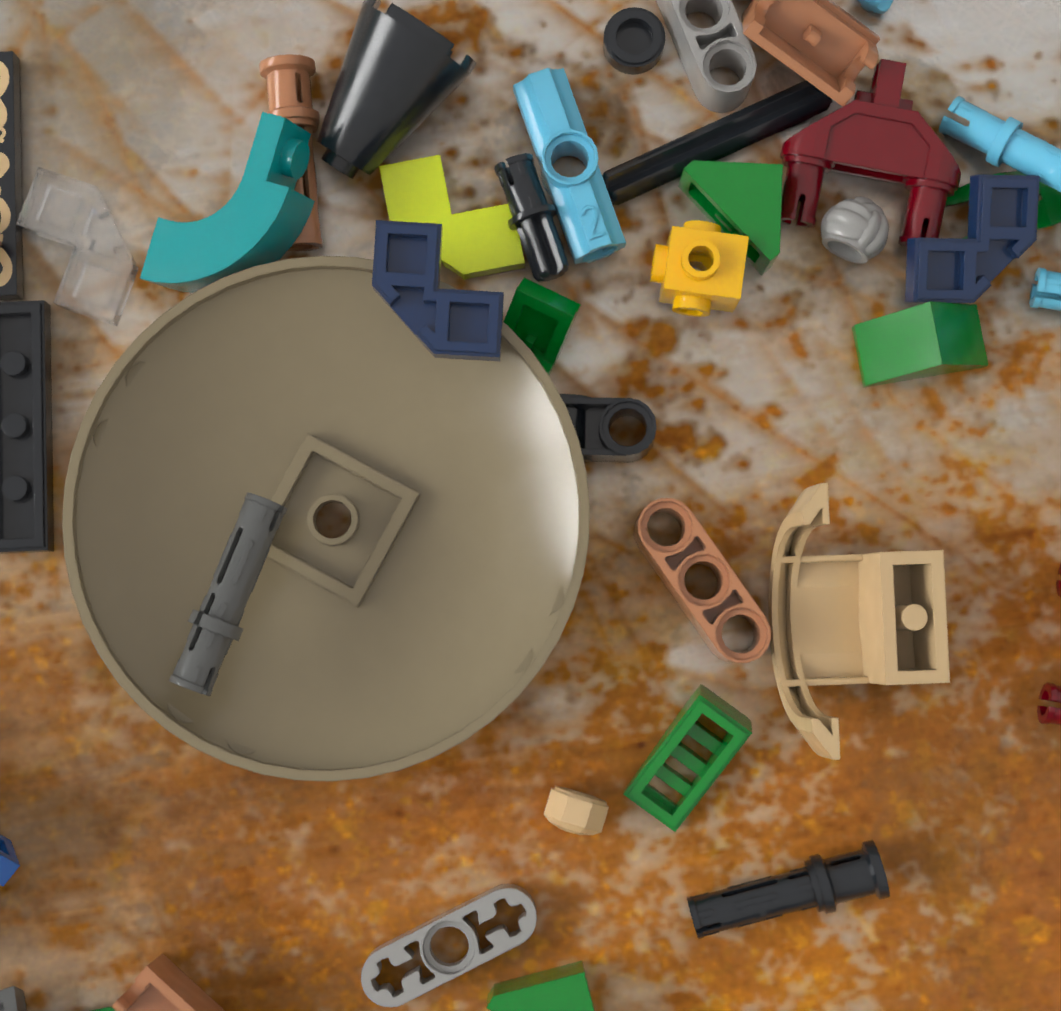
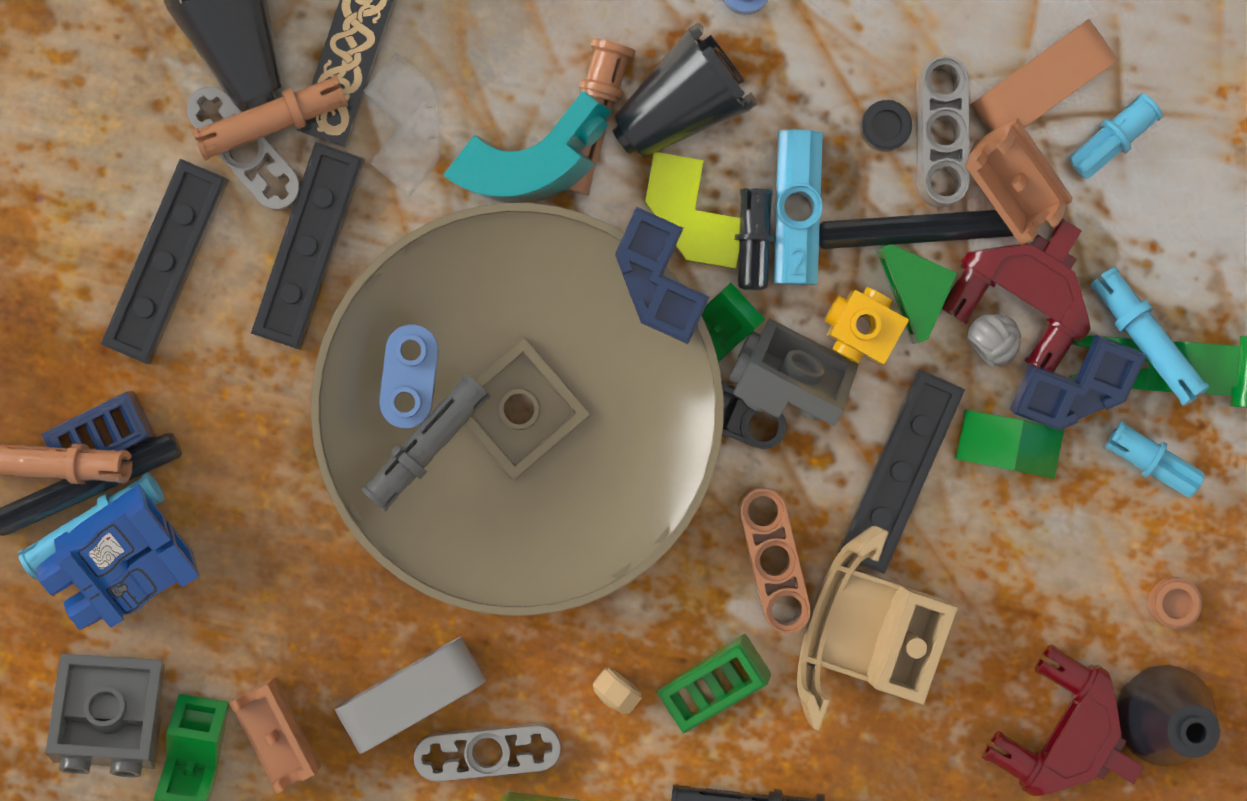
camera: 25 degrees right, 5 degrees up
none -> light grey beam [334,636,487,754]
none -> medium blue plate [379,324,439,428]
none -> dark grey plate [728,318,859,426]
none -> black tile [837,369,965,574]

